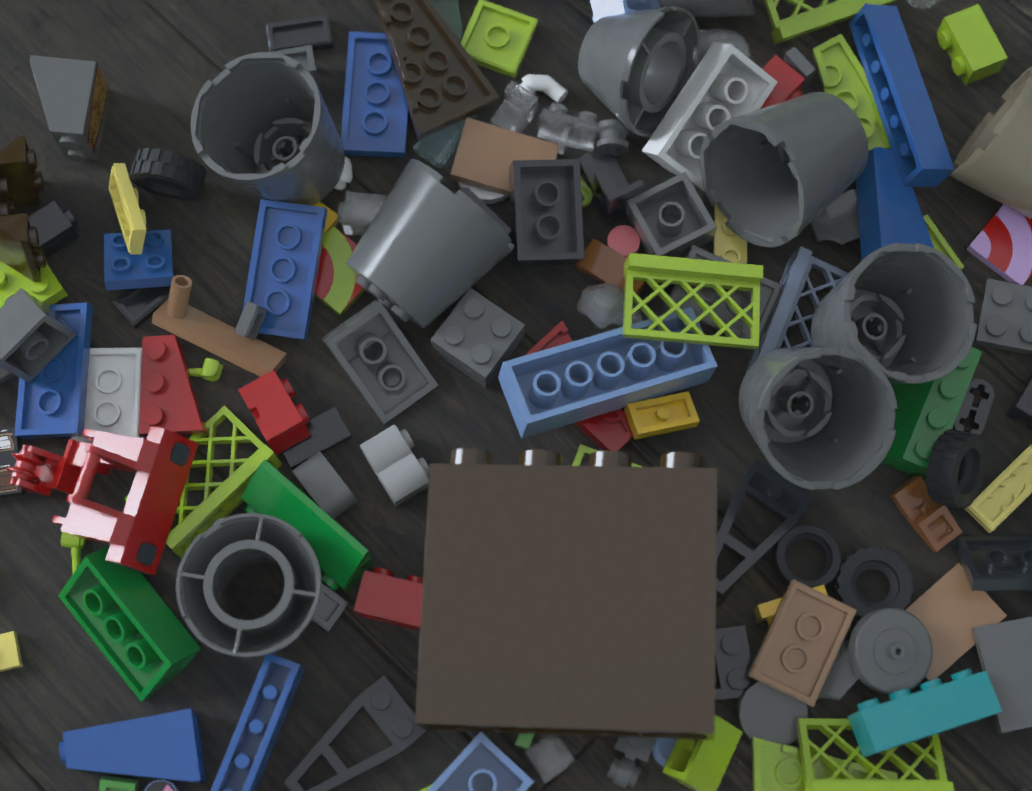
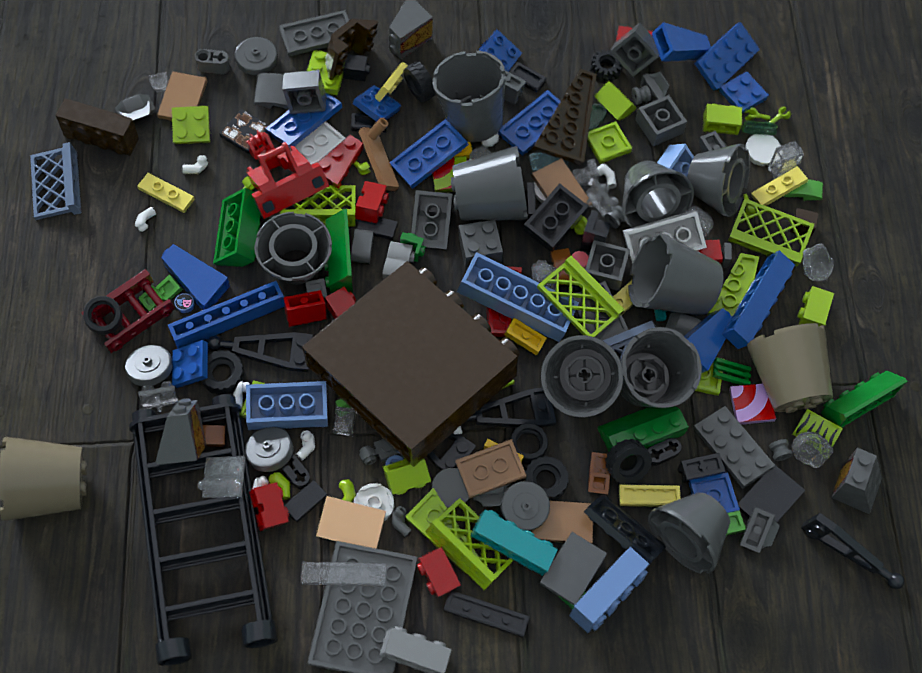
camera: 40 degrees right, 10 degrees down
dark grey tile [234,301,267,340] -> none
none -> red brick [283,290,326,327]
none -> green bracket [400,232,426,262]
none -> blue plate [479,30,522,71]
none -> green tile [713,358,751,385]

